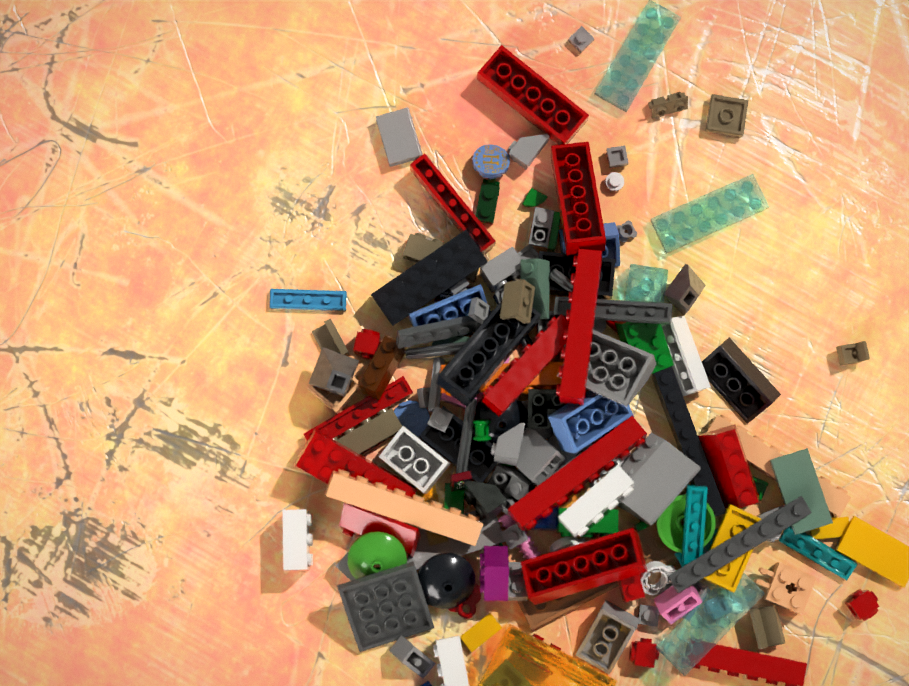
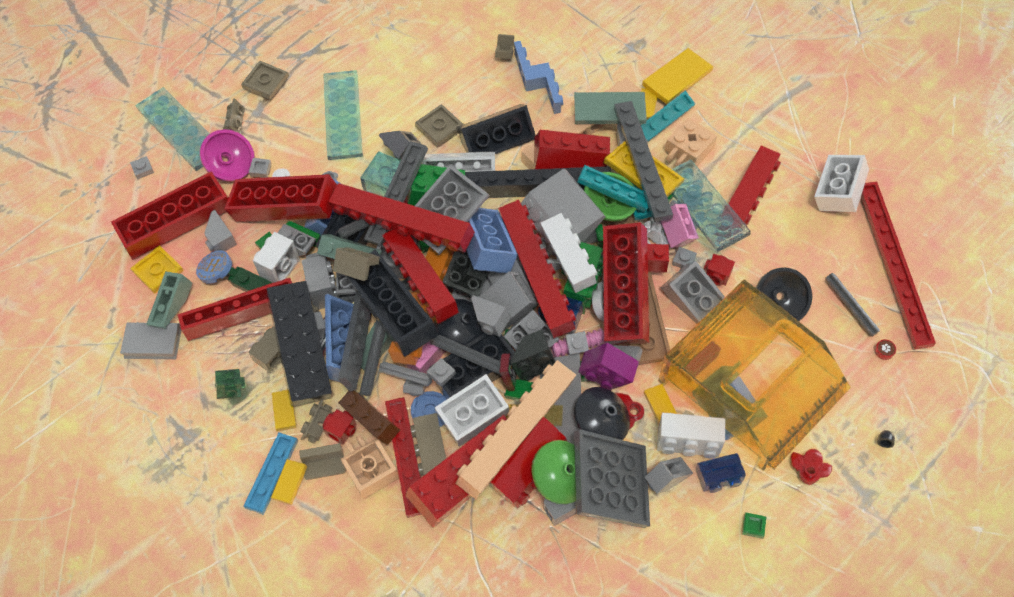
camera: 65 degrees left, 20 degrees down
white brick [282,509,313,571] -> none
flat silver slope [309,347,359,397] -> none
light grey plate [468,297,490,324] -> none
green bush [473,419,491,441] -> none
dark tan panel [750,604,786,650] -> none
red brick [845,589,880,621] -> none
none -> yellow tile [130,246,184,294]
none -> sand green slope [146,271,192,329]
none -> dark pink dish [200,129,255,182]
none -> clear green brick [215,369,245,399]
none -> white brick [253,232,300,283]
none -> yellow tile [271,459,307,505]
none -> yellow tile [272,390,297,432]
none -> dark tan hinge [300,399,332,444]
none -> dark tan plate [415,104,463,147]
none -> medium blue bracket [514,41,564,114]

